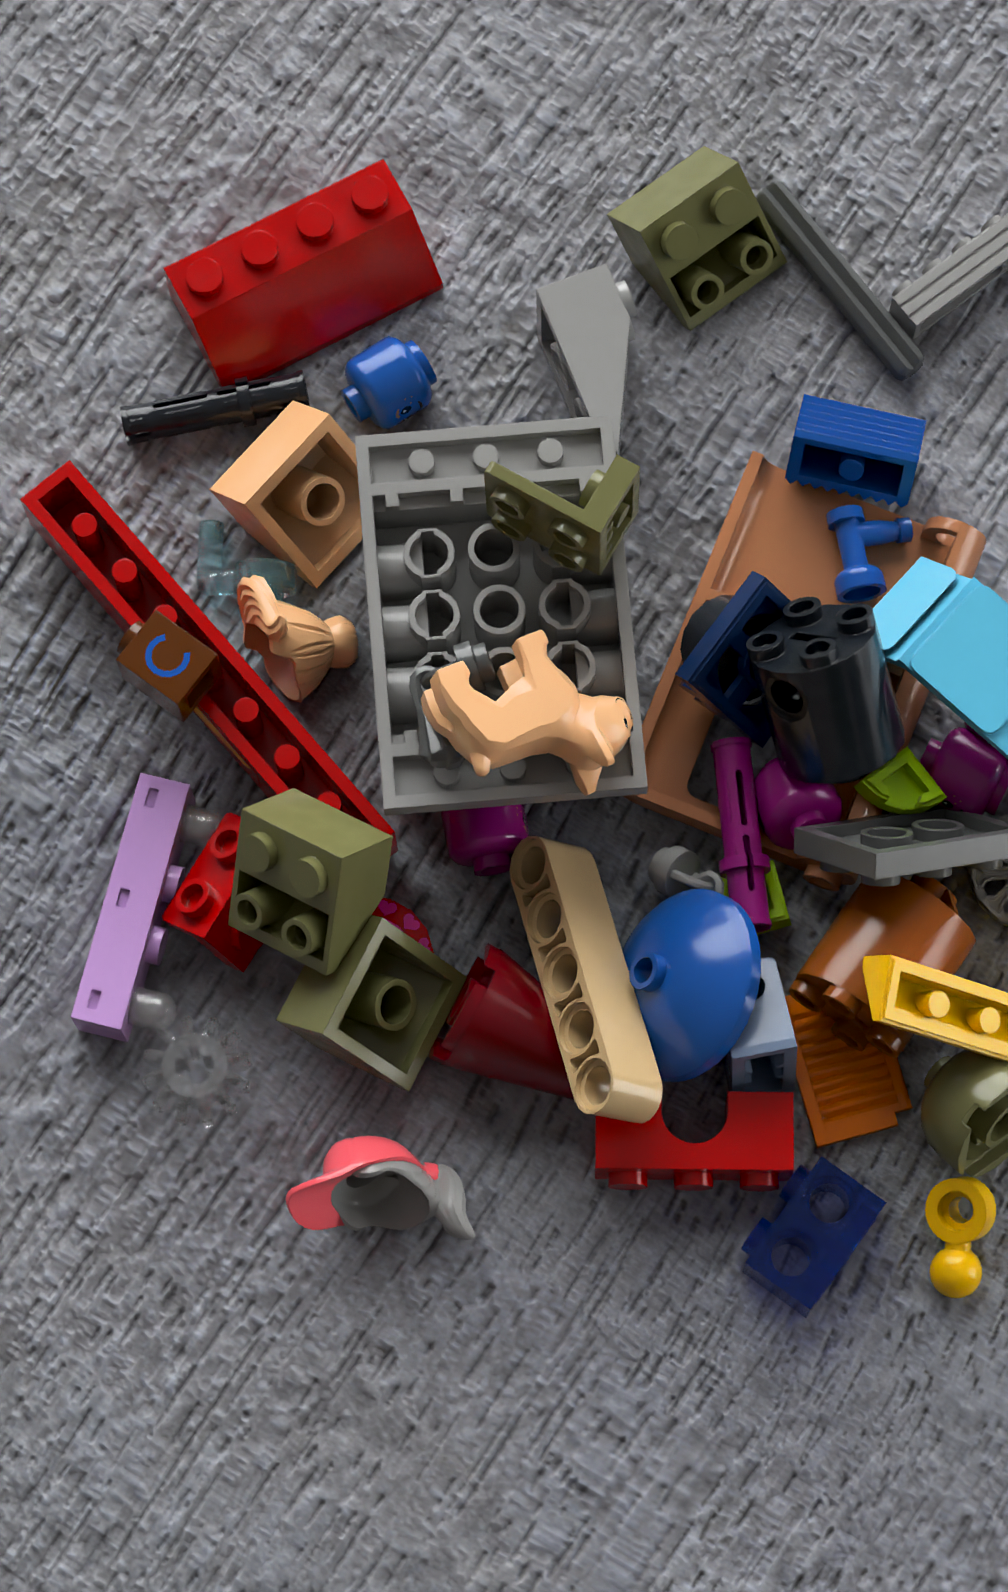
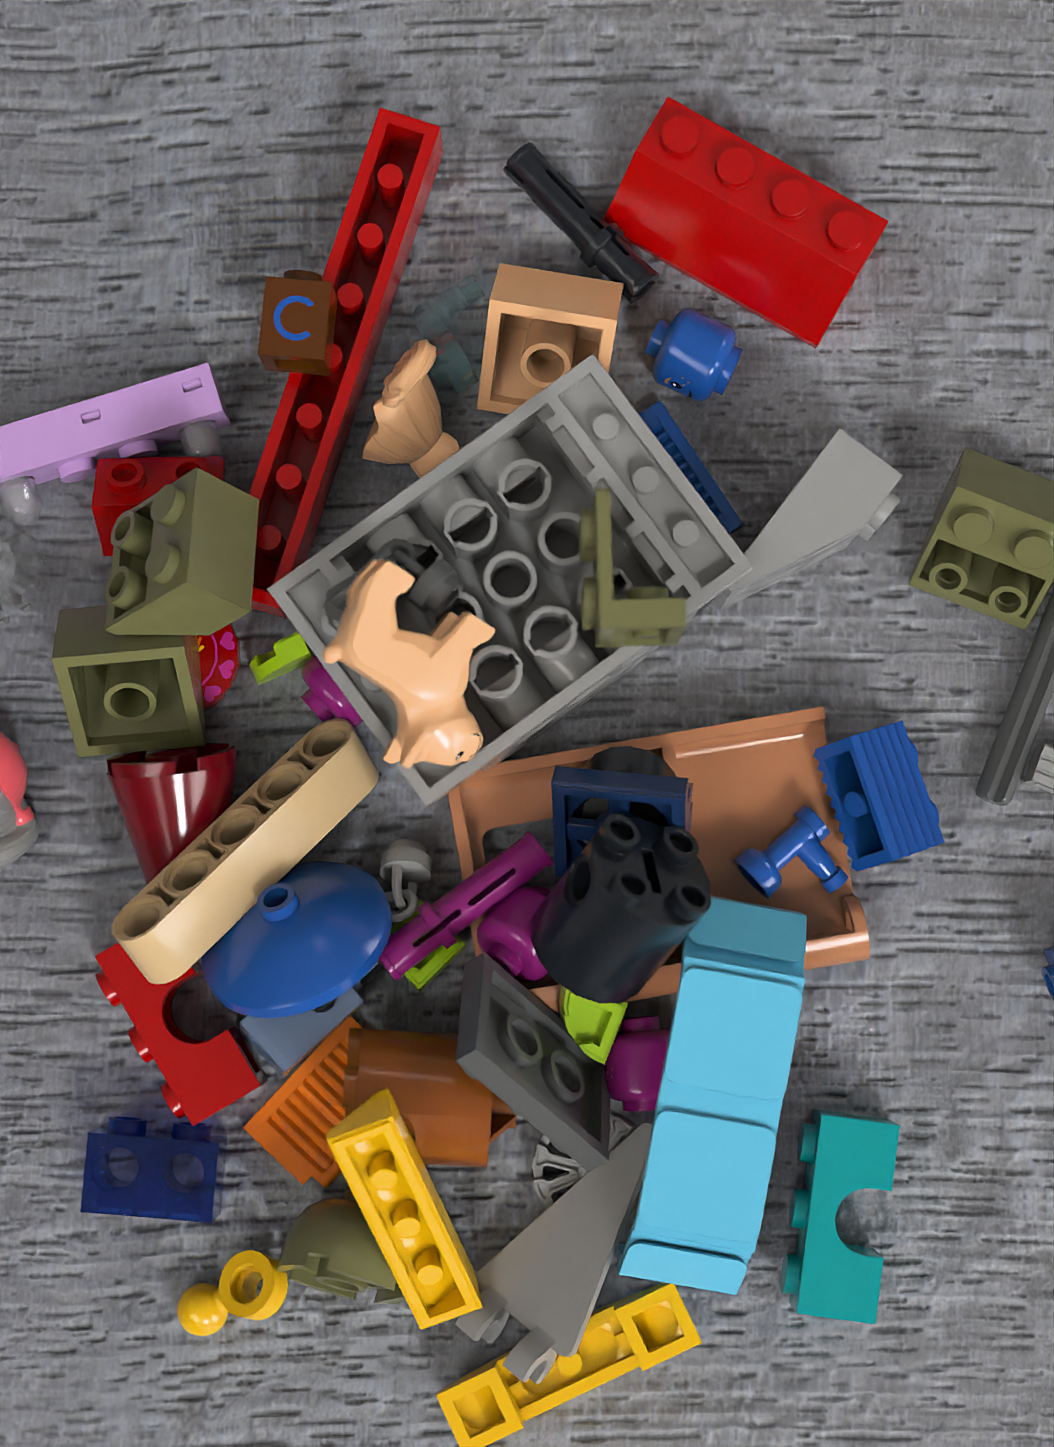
camera: 55 degrees right, 10 degrees up
none -> lime tile [249,632,314,686]

